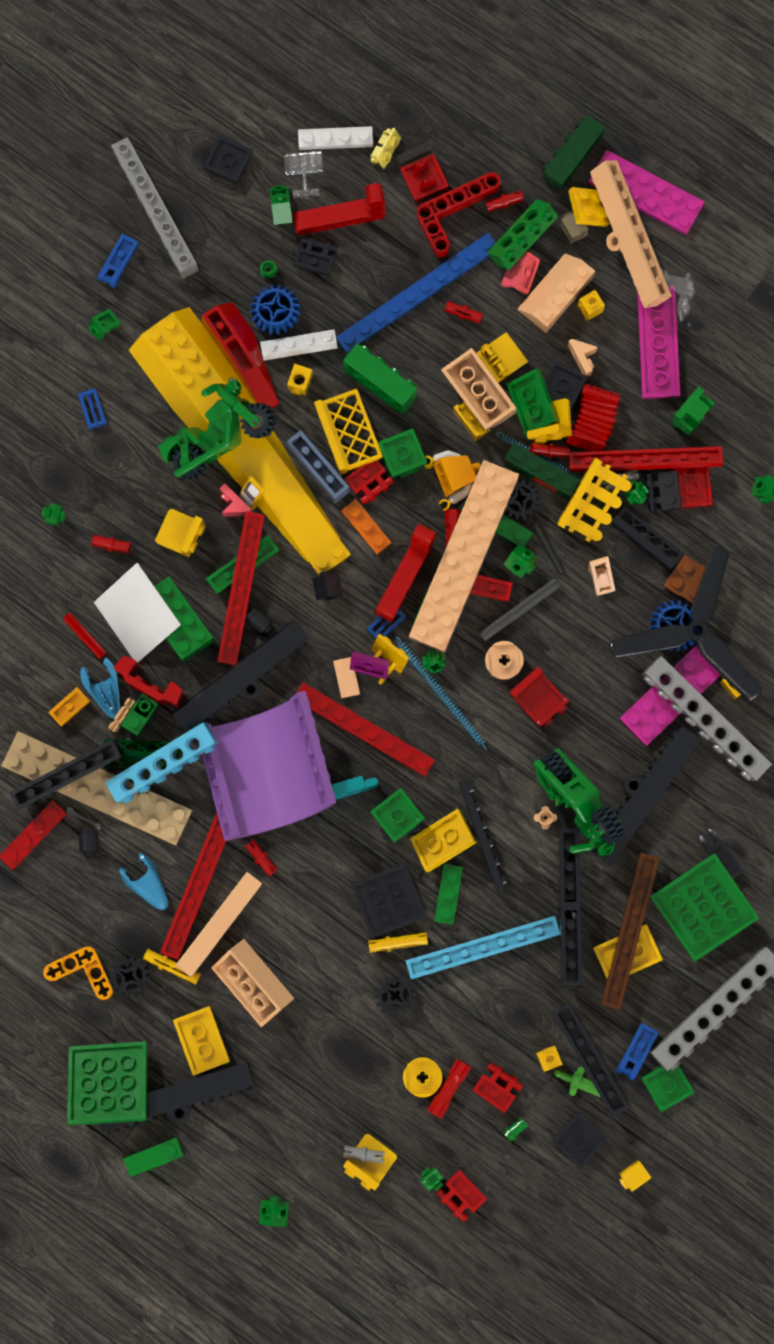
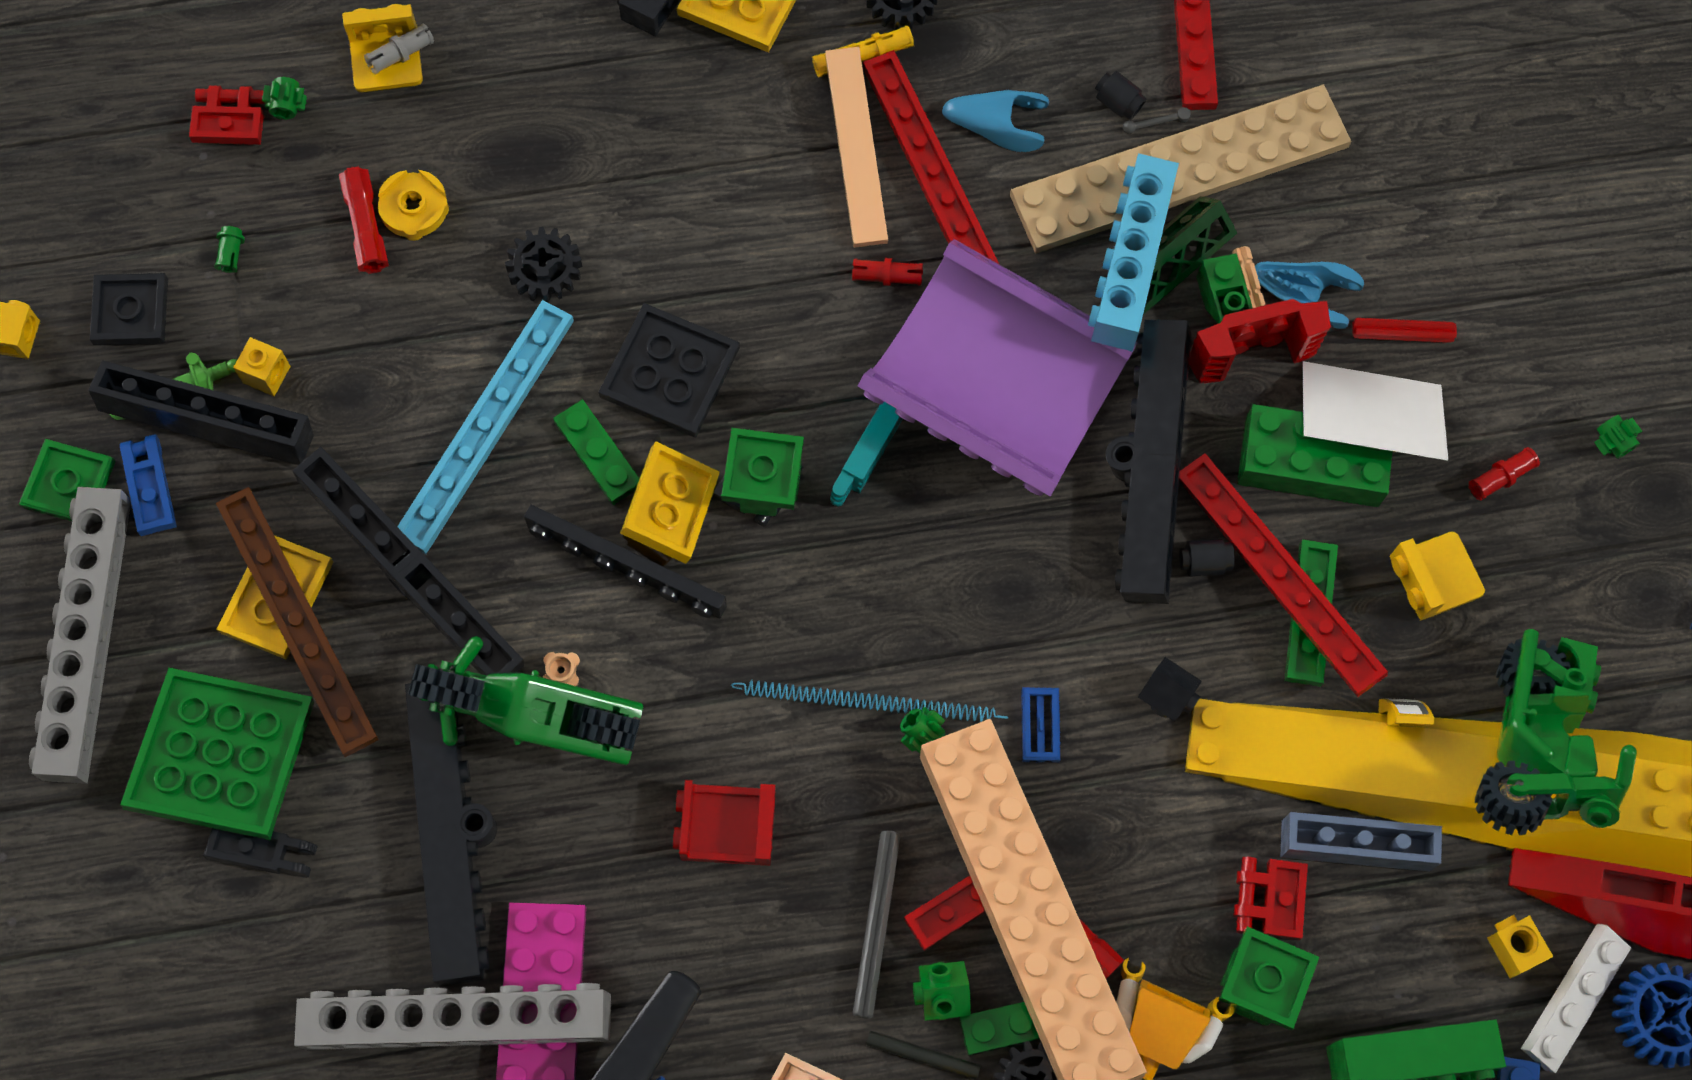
camera: 130 degrees right, 10 degrees down
black brick [9,739,126,810] -> none
light orange plate [48,687,91,727] -> none
light nougat slope [211,939,294,1027] -> none
coral slope [219,483,252,517] -> none
red plate [296,683,435,777] -> none
yellow fence [314,389,383,475] -> none
light nougat tile [333,657,360,699] -> none
orange plate [341,499,392,555] -> none
magenta plate [350,651,390,679] -> none
yellow pin [368,932,428,953] -> none
yellow plate [371,634,409,685] -> none
red beam [374,524,436,622] -> none
red plate [472,1063,523,1113] -> none
light nougat plate [485,641,524,680] -> none

